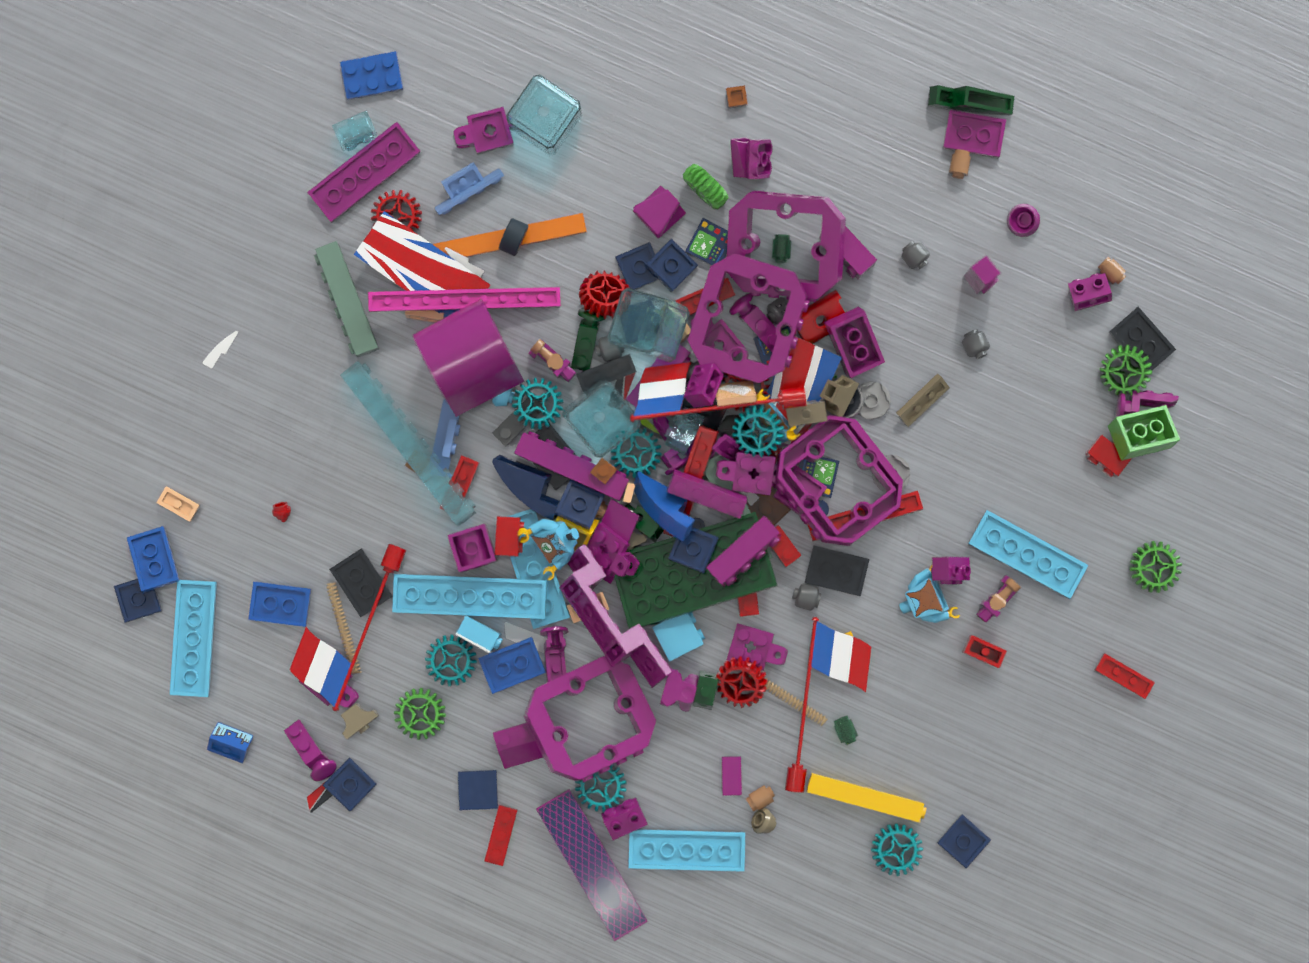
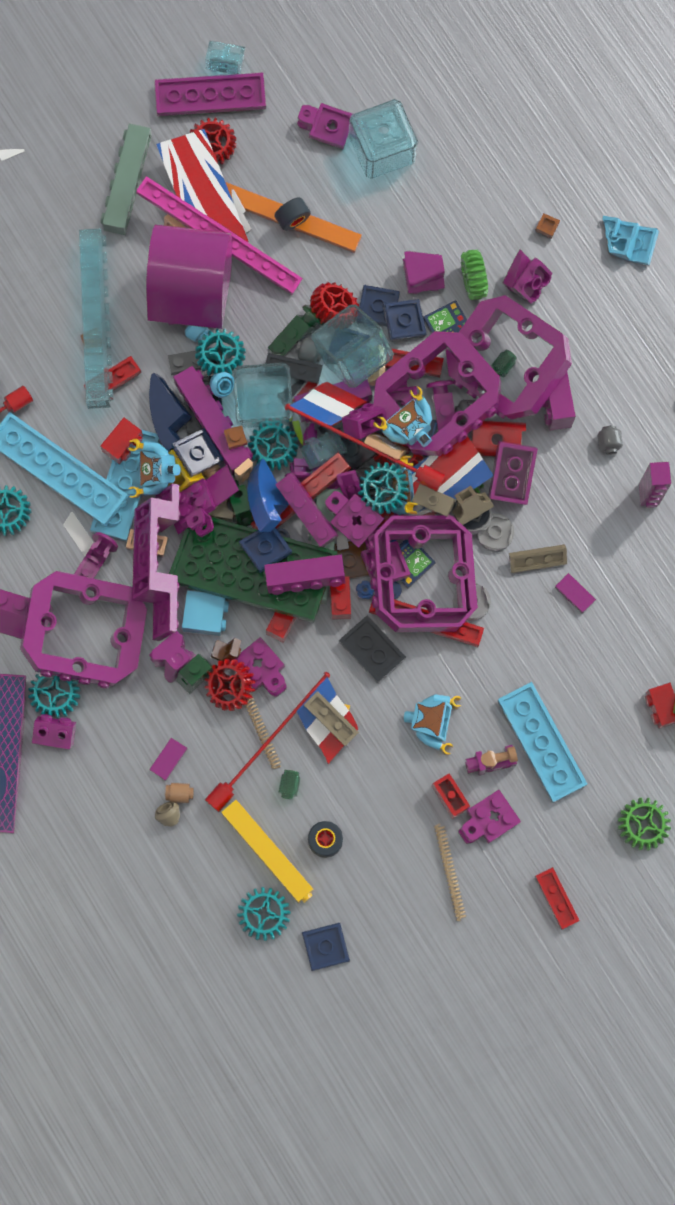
camera: 25 degrees right, 10 degrees down
blue plate [340,51,404,100] -> none
medium blue bracket [428,399,461,477] -> none
medium blue bracket [434,162,504,215] -> none
magenta brick [447,524,498,573] -> none
medium azure piece [455,616,503,653] -> none
blue plate [478,637,546,694] -> none
hips [528,339,576,383] -> none
medium azure plate [629,829,745,871] -> none
dark grey head [792,583,822,611] -> none
magenta brick [931,557,971,584] -> none
dark grey head [962,329,990,359] -> none
none -> medium azure cone [210,372,235,398]
none -> bracket [211,638,242,662]
none -> dark tan plate [304,691,359,746]
none -> black wheel [308,821,343,858]
none -> blue plate [356,580,374,599]
none -> torso [373,386,432,447]
none -> tan piece [434,824,467,921]
none -> magenta plate [458,790,521,844]
none -> magenta tile [555,573,596,613]
none -> medium azure slope [602,216,659,266]

